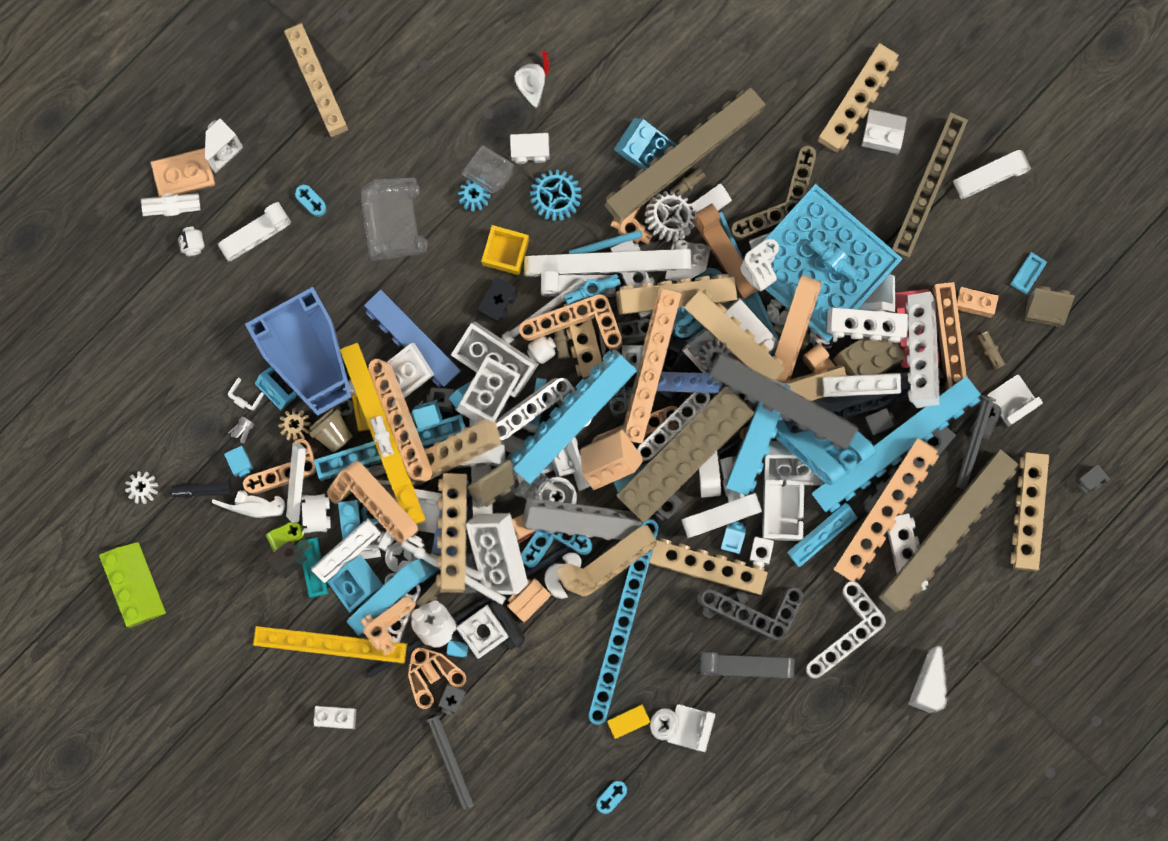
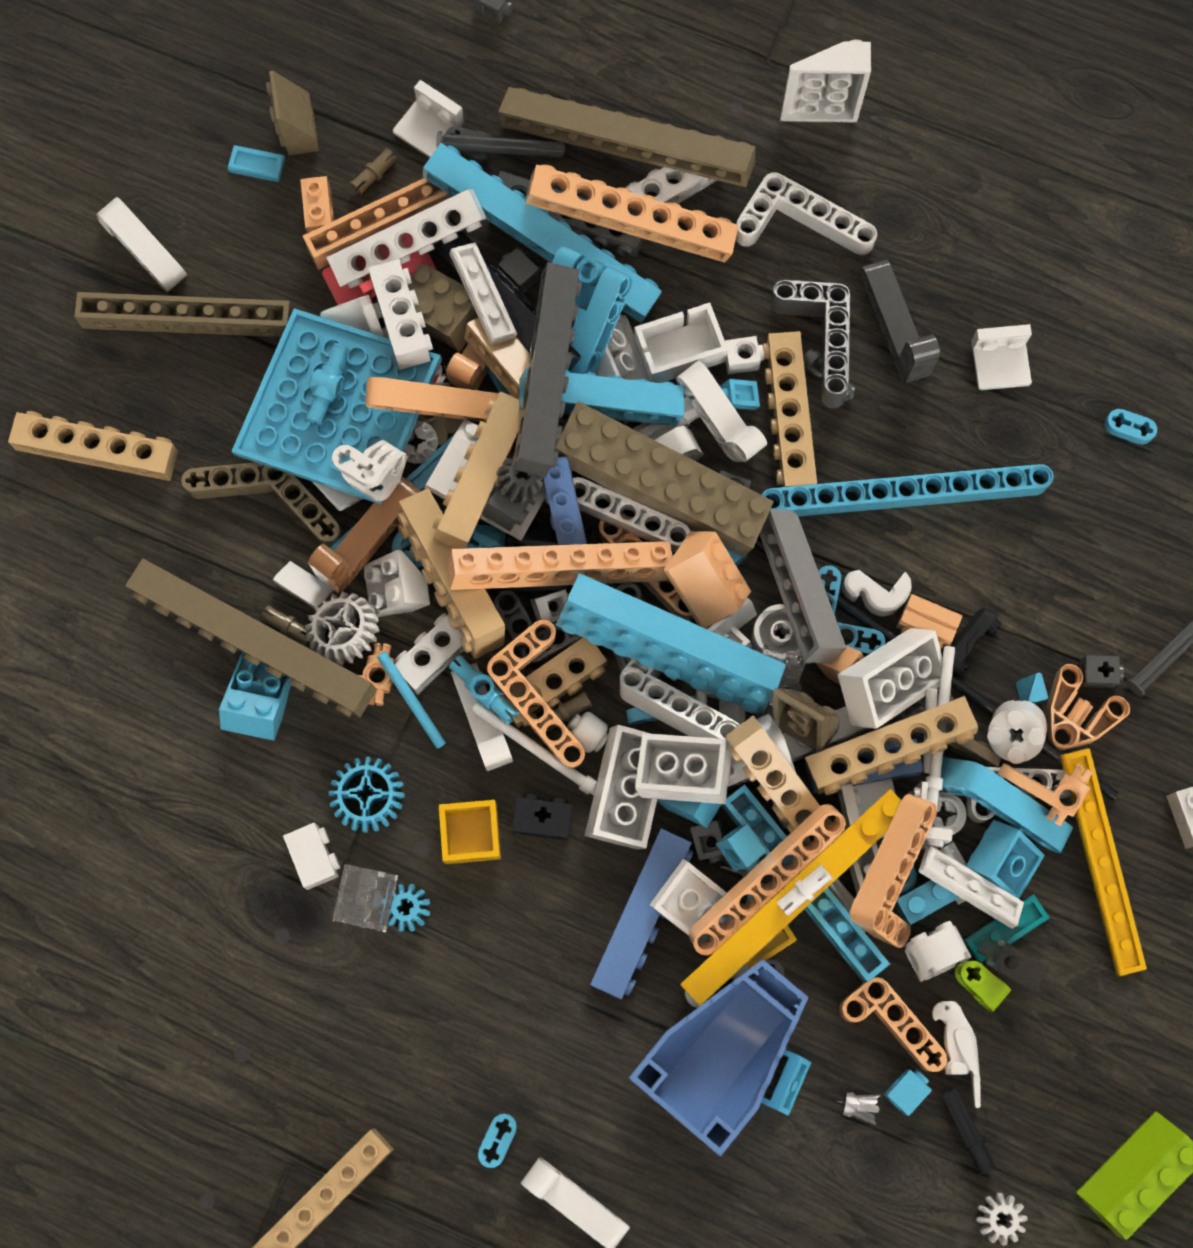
camera: 115 degrees left, 5 degrees down
white piece [228,378,264,411] -> none
tan gear [278,409,312,441] -> none
white tile [286,443,306,522] -> none
dark tan piece [308,408,353,453] -> none
clear windscreen [361,178,427,261] -> none
white piece [456,605,509,659] -> none
white piece [515,51,549,107] -> none
white beam [524,249,691,276] -> none
tan beam [556,525,658,596] -> none
yellow tile [607,705,651,739] -> none
white gear [650,709,680,740] -> none
medium azure plate [787,503,857,567] -> none
white slope [861,109,907,154] -> none
tan brick [1010,452,1049,571] -> none

